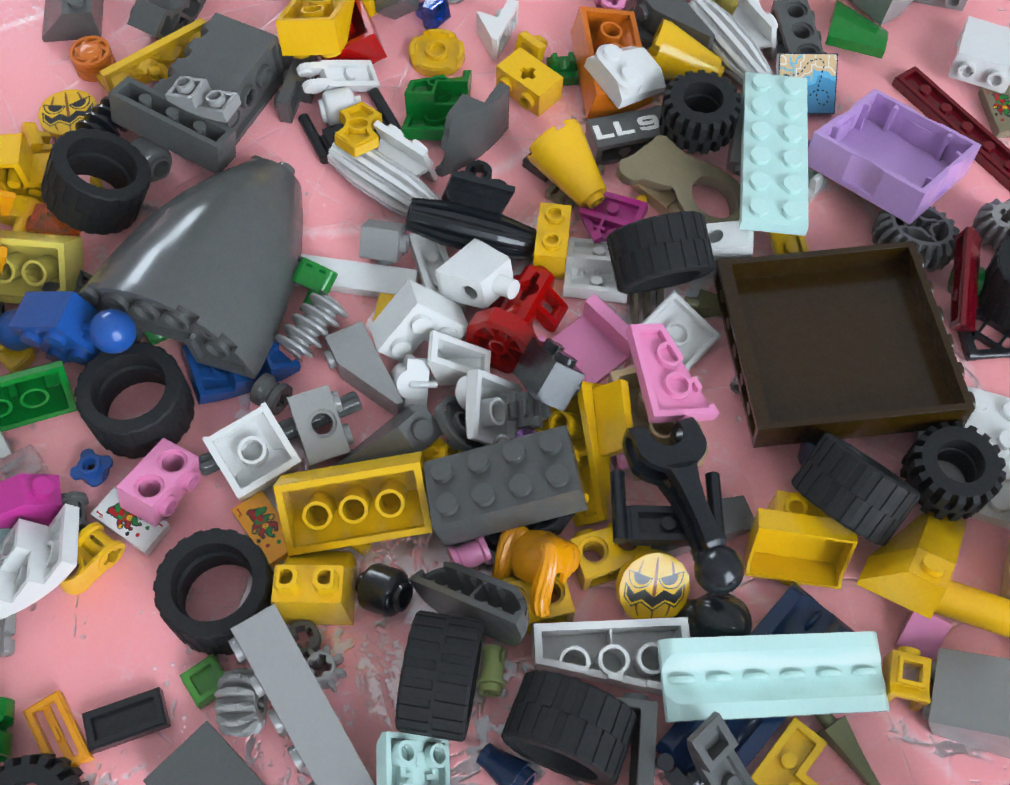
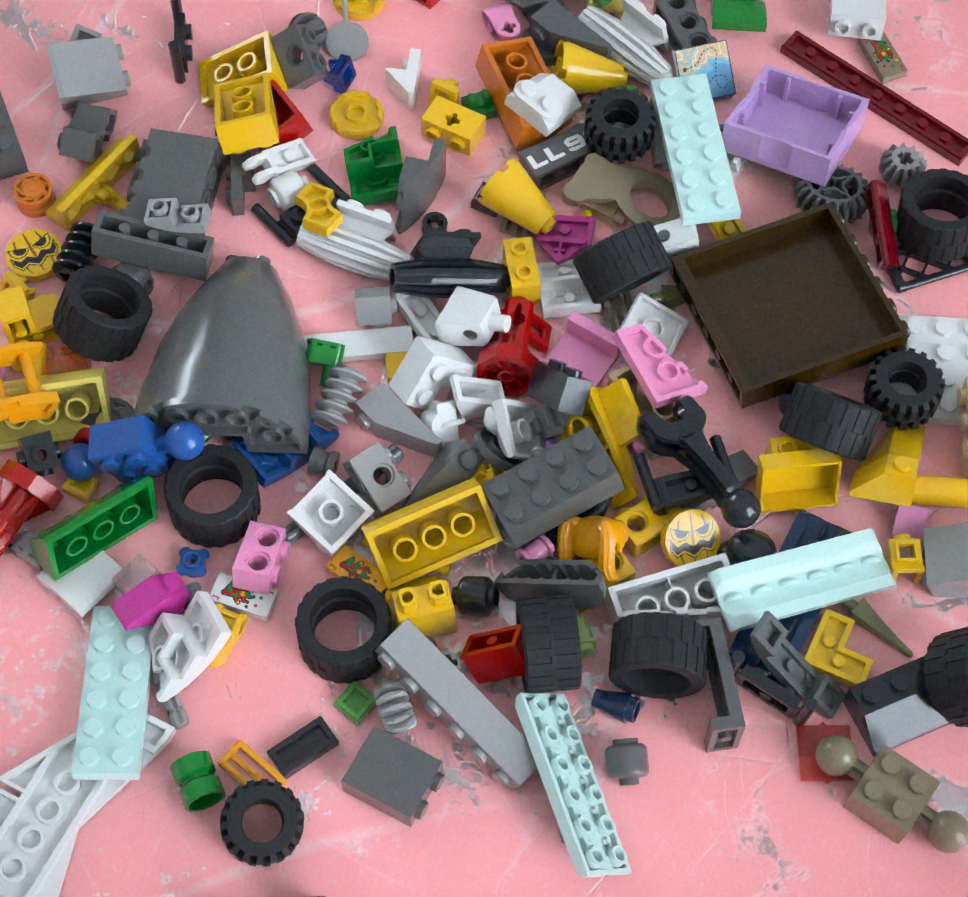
camera: 15 degrees left, 0 degrees up
none -> red brick [461,624,525,684]

